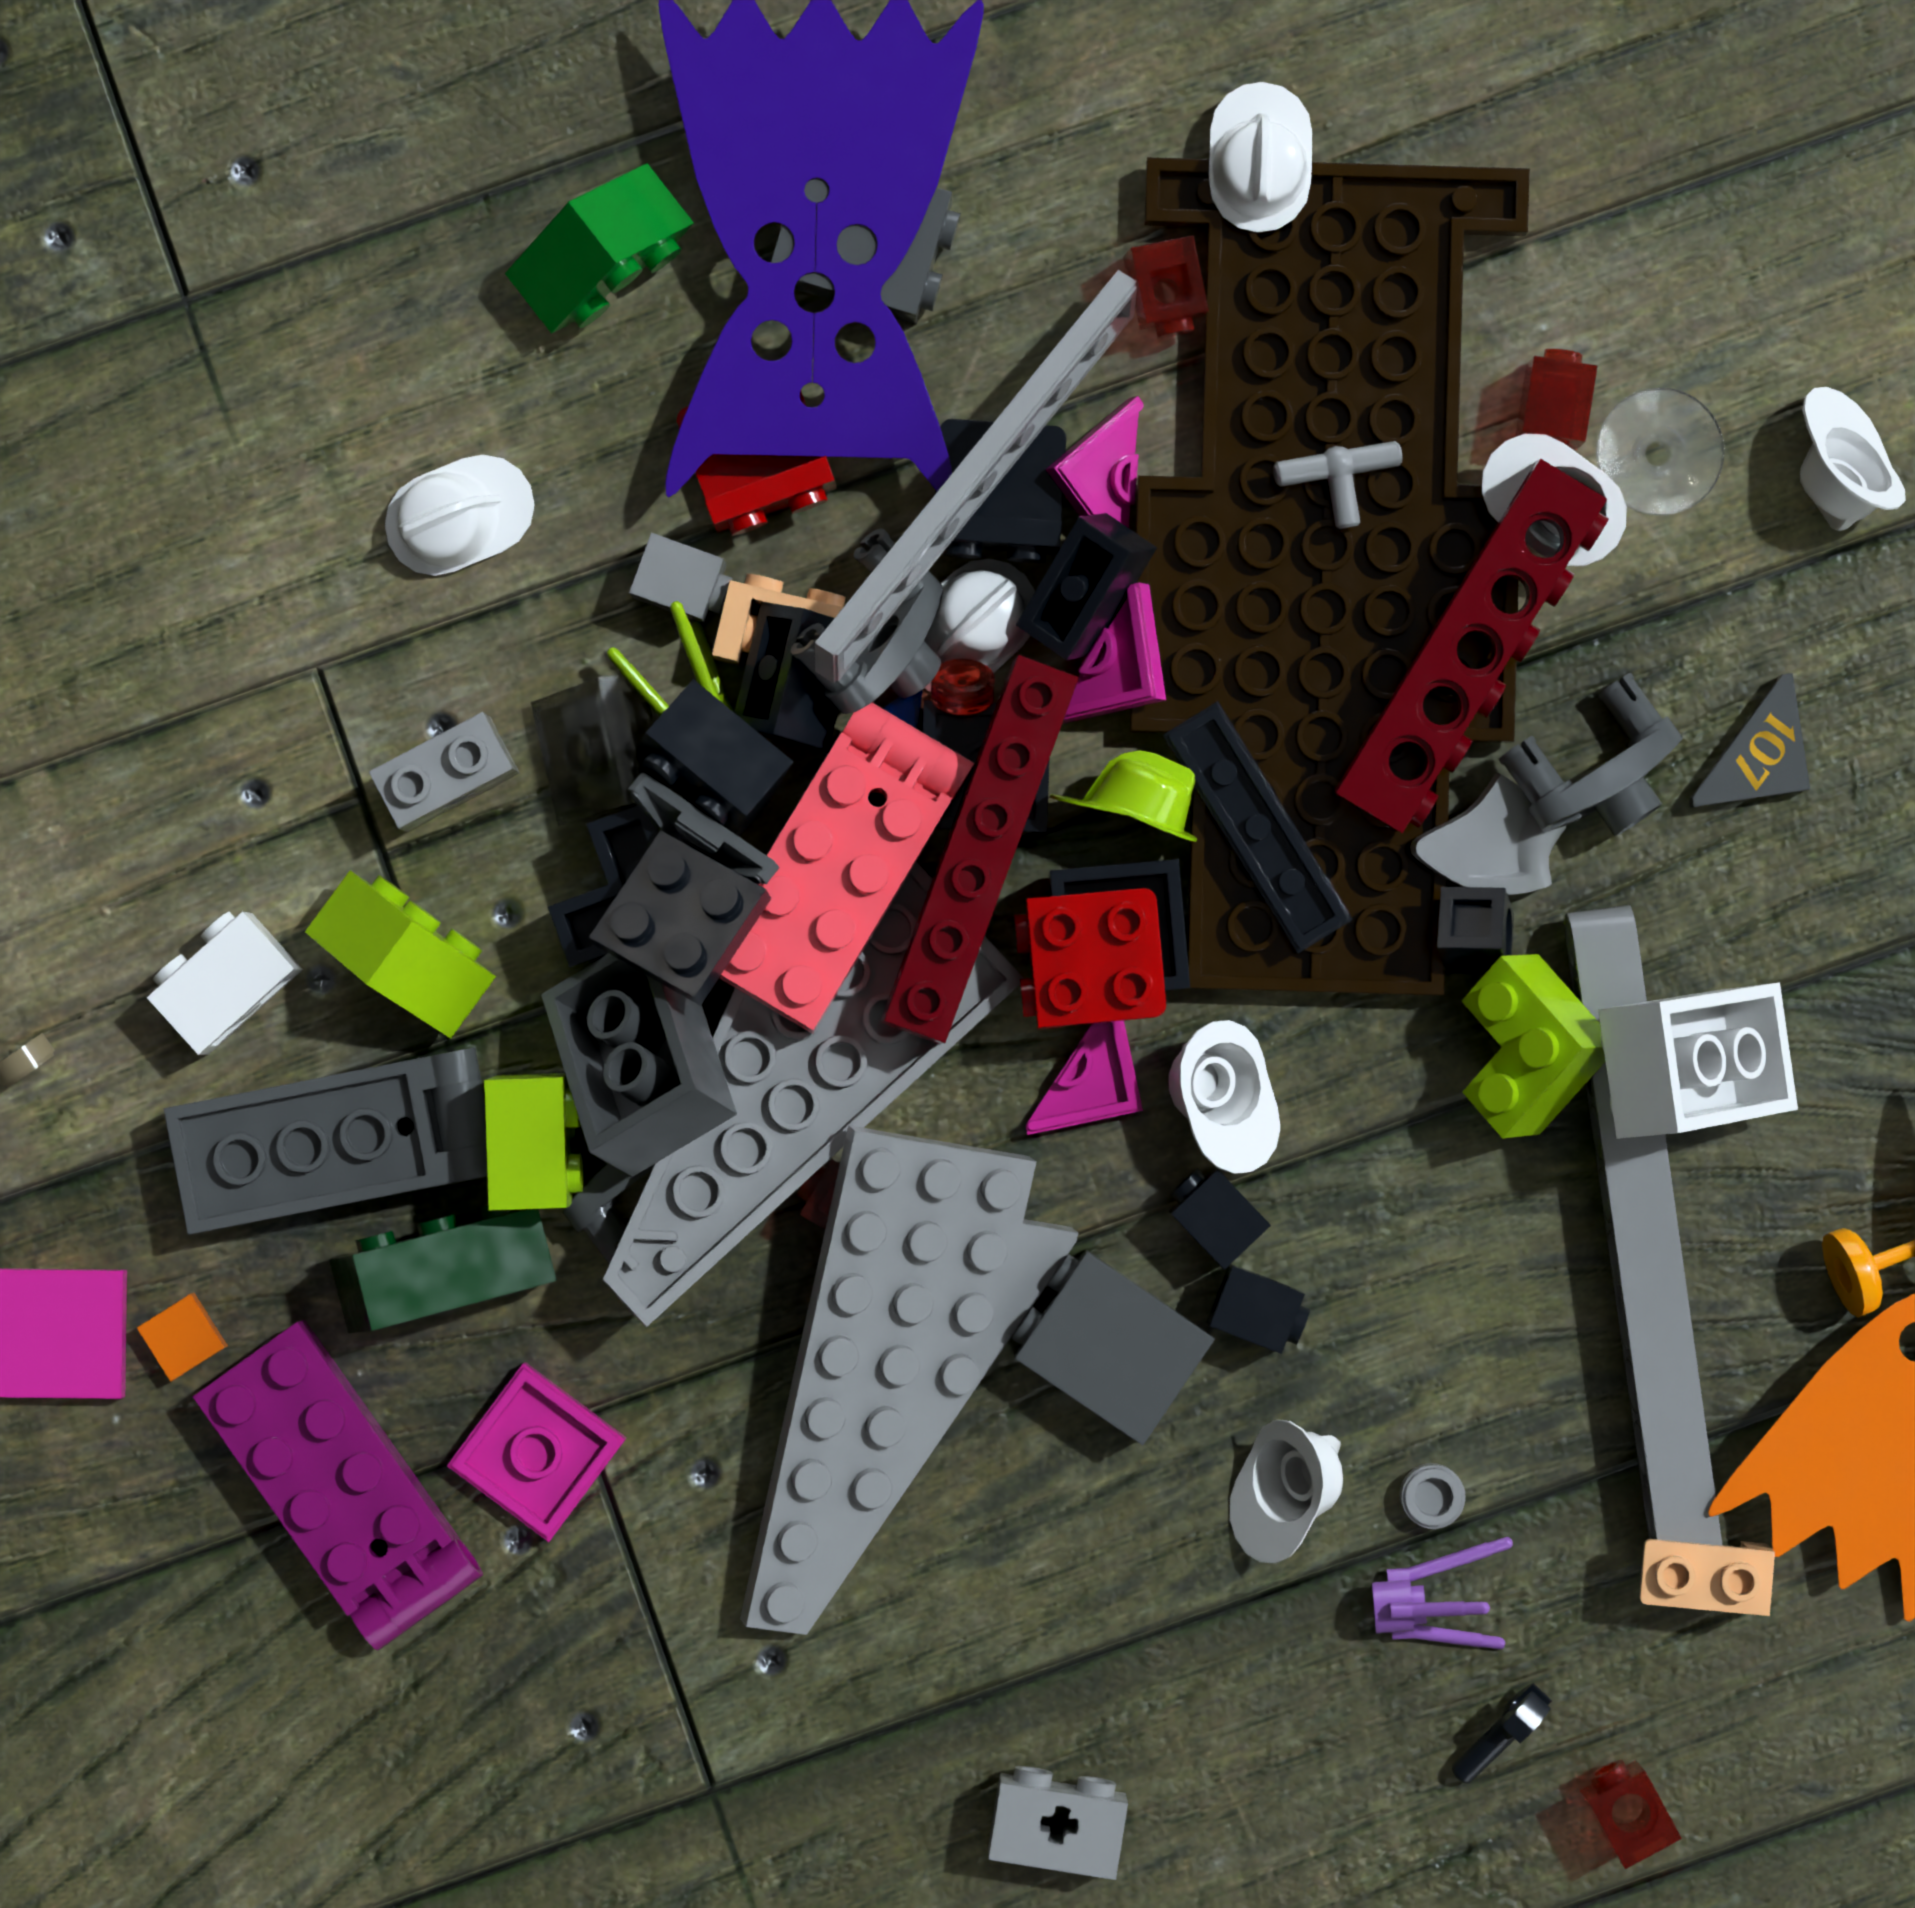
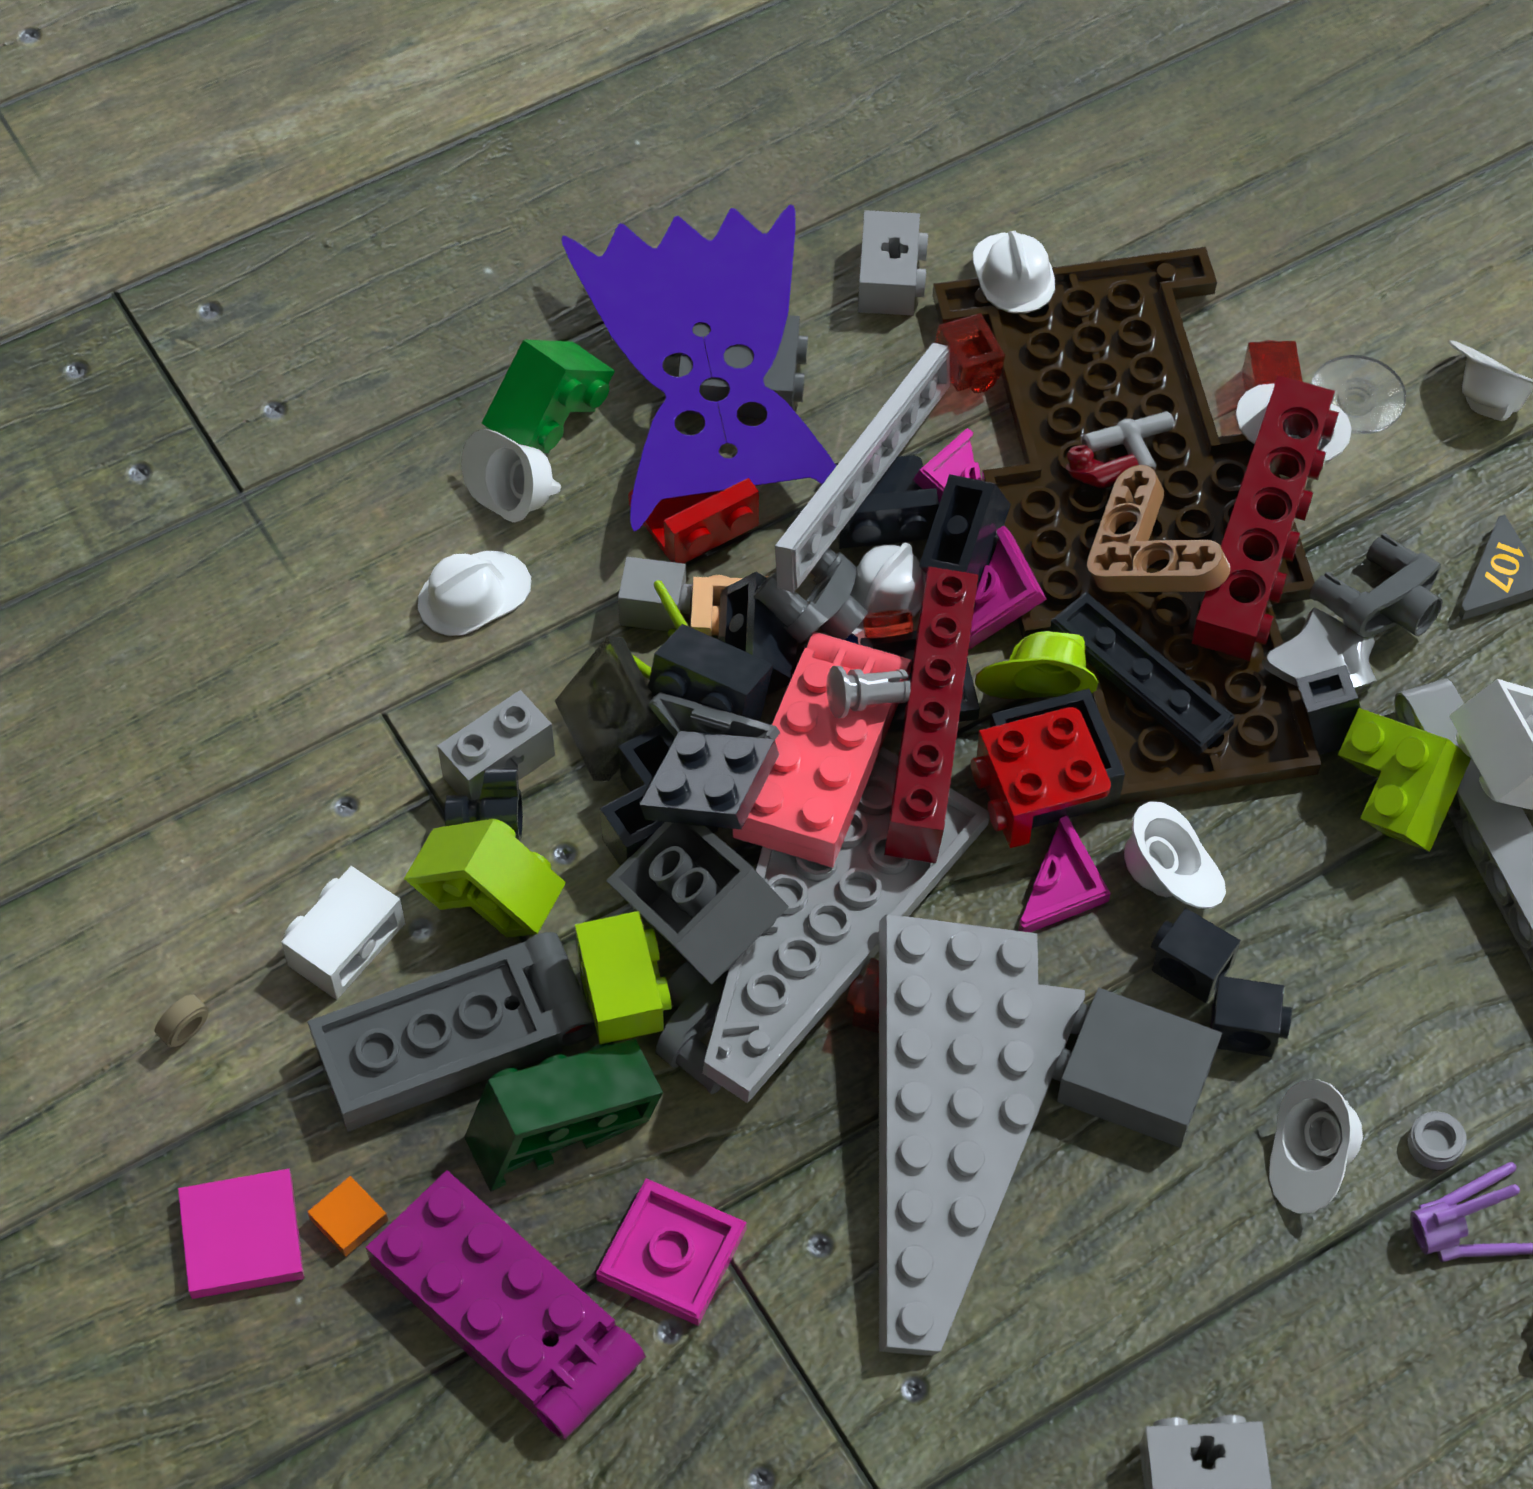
camera: 10 degrees left, 30 degrees down
none -> black piece [445,769,523,841]
none -> white piece [461,429,561,523]
none -> light grey pin [826,666,911,718]
none -> light grey brick [858,210,928,316]
none -> dark red arm [1066,445,1139,489]
none -> medium nougat beam [1087,465,1230,592]

